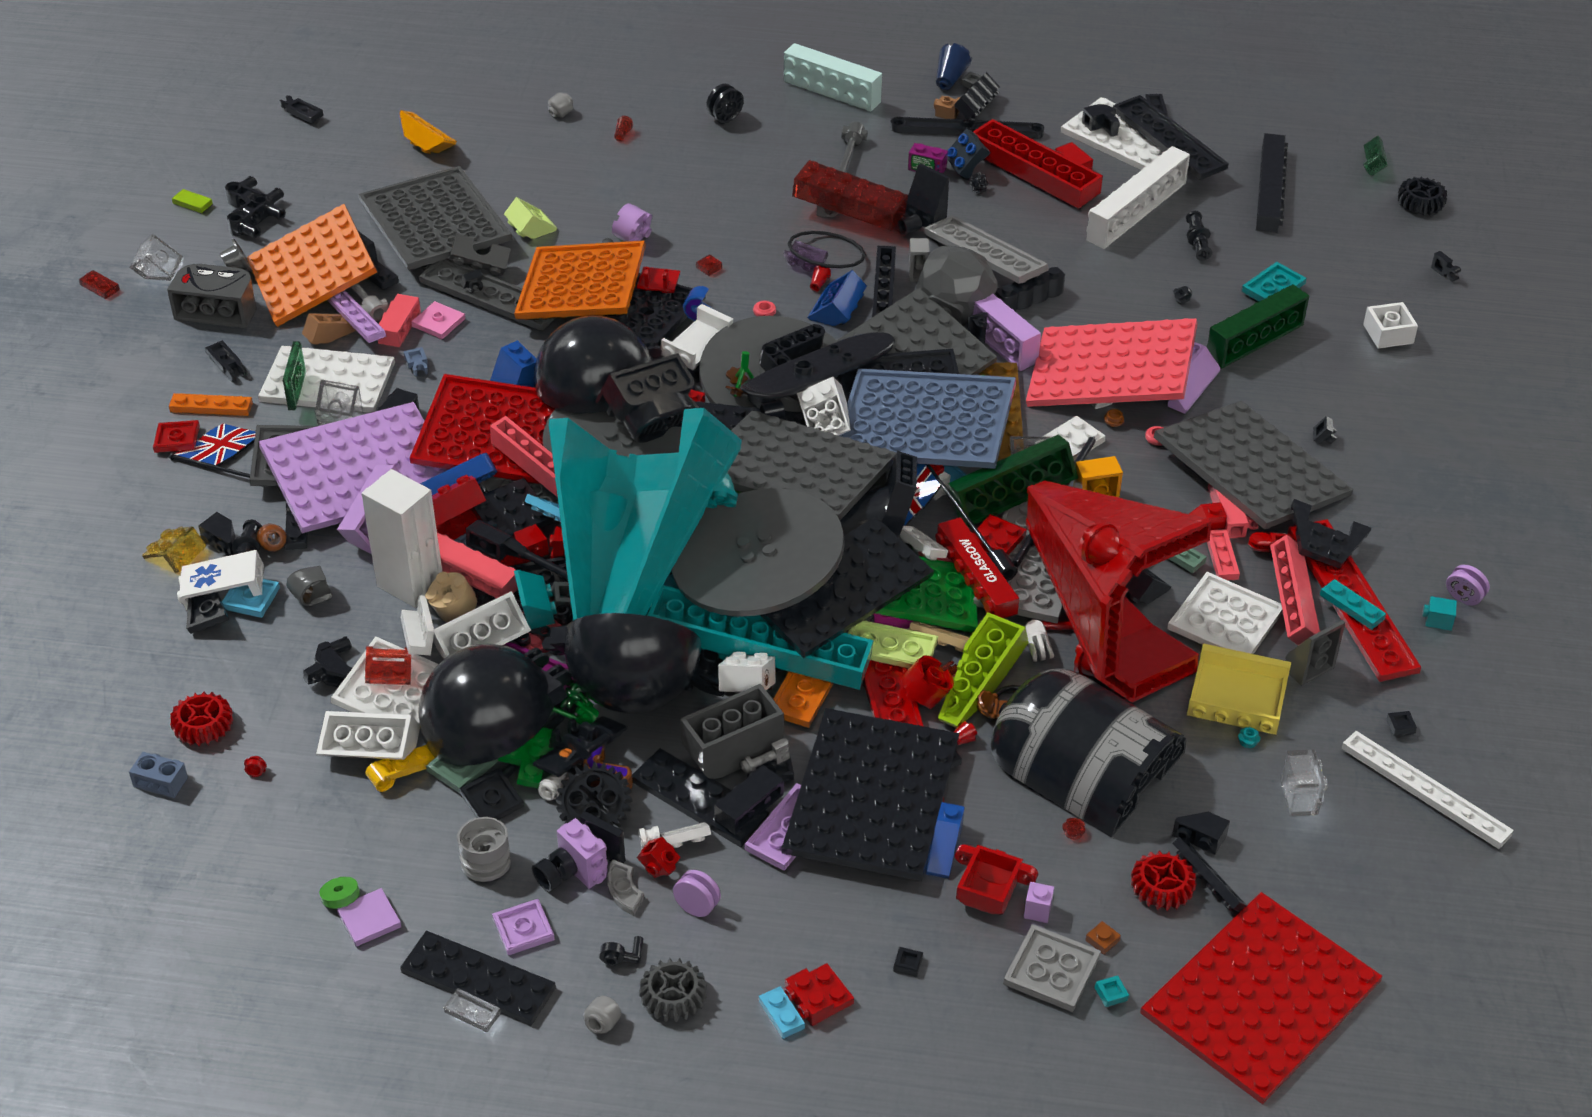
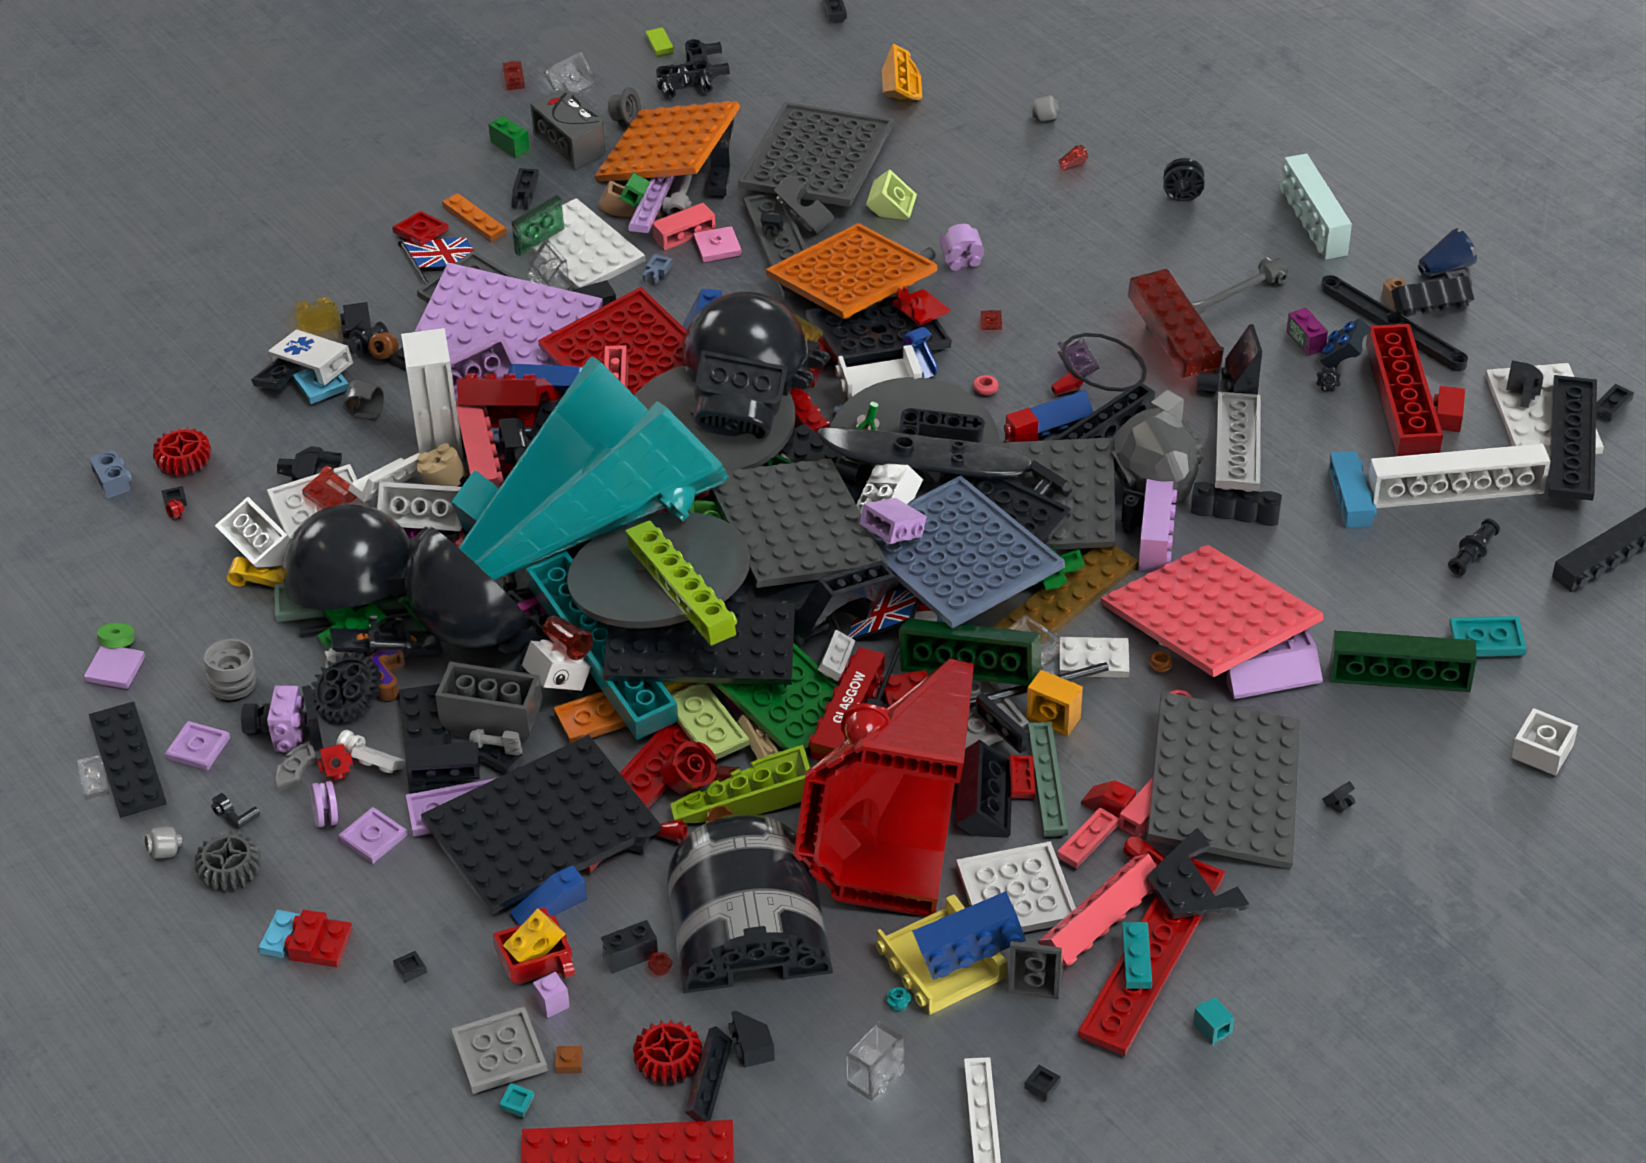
camera: 45 degrees right, 0 degrees up
black tile [459,767,524,820] -> none
black piece [1173,286,1192,303] -> none
lavender head [1446,565,1490,606] -> none
none -> black tile [161,486,187,506]
none -> lavender tile [338,807,407,864]
none -> green brick [488,116,530,158]
none -> yellow brick [503,908,566,963]
none -> clear red plant [543,615,593,660]
none -> black hinge [601,920,658,974]
none -> green brick [619,172,650,208]
none -> lime brick [625,520,737,646]
none -> lavender brick [860,498,927,544]
none -> blue brick [912,891,1026,980]
none -> red brick [1003,408,1039,443]
none -> black tile [1029,460,1072,497]
none -> dark azure brick [1328,451,1377,528]

